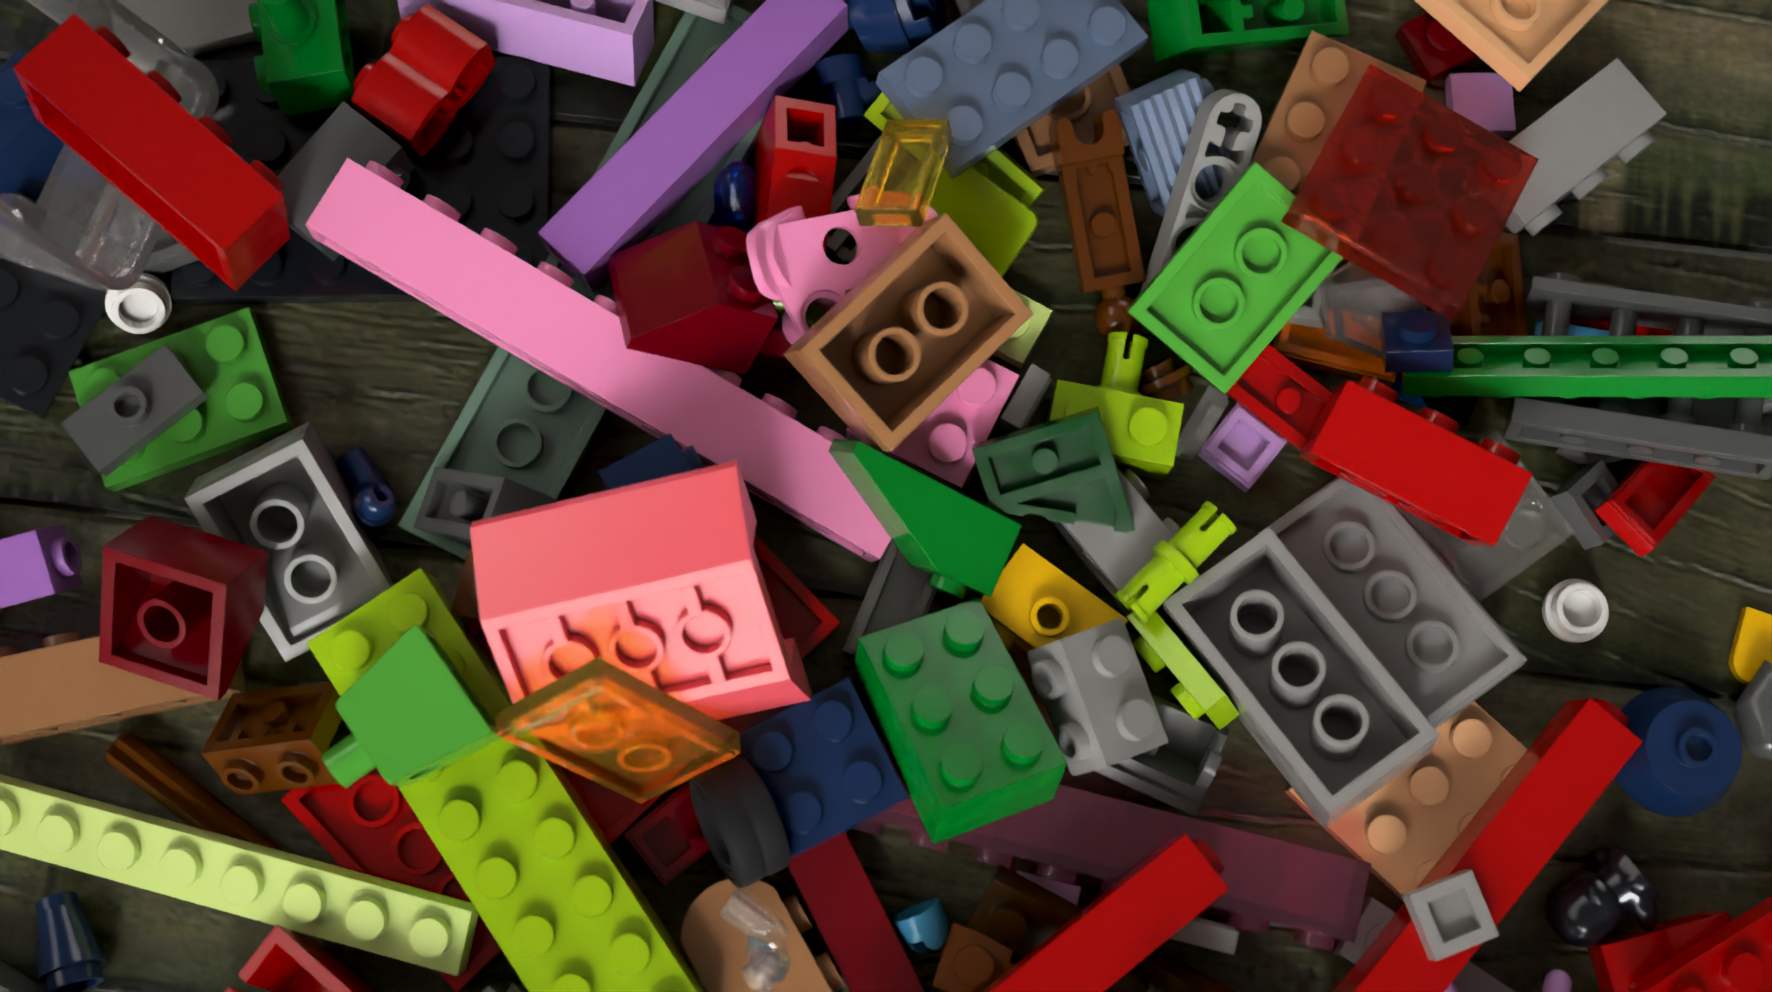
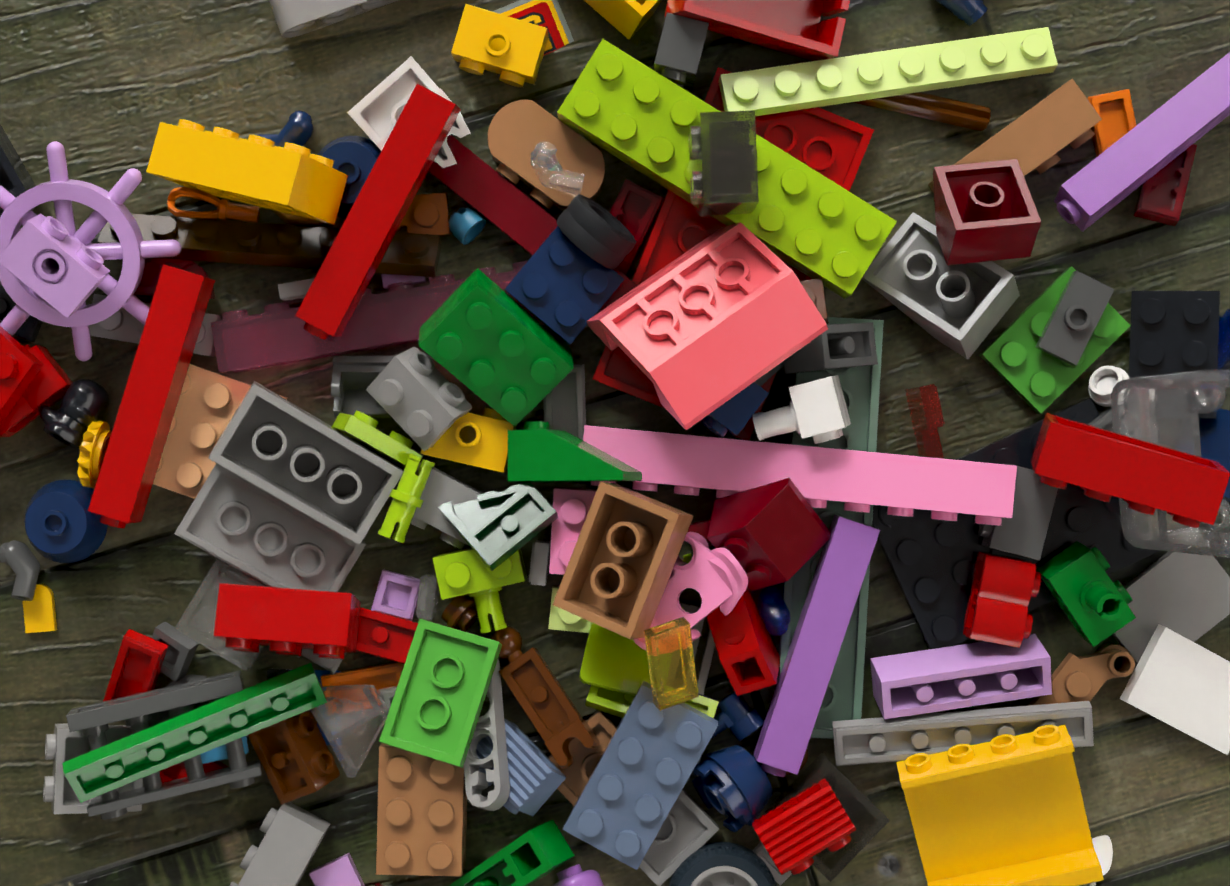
camera: 155 degrees right, 10 degrees up
reddish brown bracket [201,681,342,795] -> none
bright green torso [321,624,504,788] -> none
dark blue arm [336,447,397,527] -> none
clear yellow tile [496,657,741,804] -> none
clear red plate [1281,64,1539,320] -> none
dark blue plate [1379,309,1454,373] -> none
light grey tile [1401,869,1499,961] -> none
white plate [1542,579,1609,643] -> none
none -> yellow gear [77,421,112,489]
none -> clear smoke brick [688,110,759,216]
none -> white brick [753,375,851,444]
none -> clear red tile [905,384,944,459]

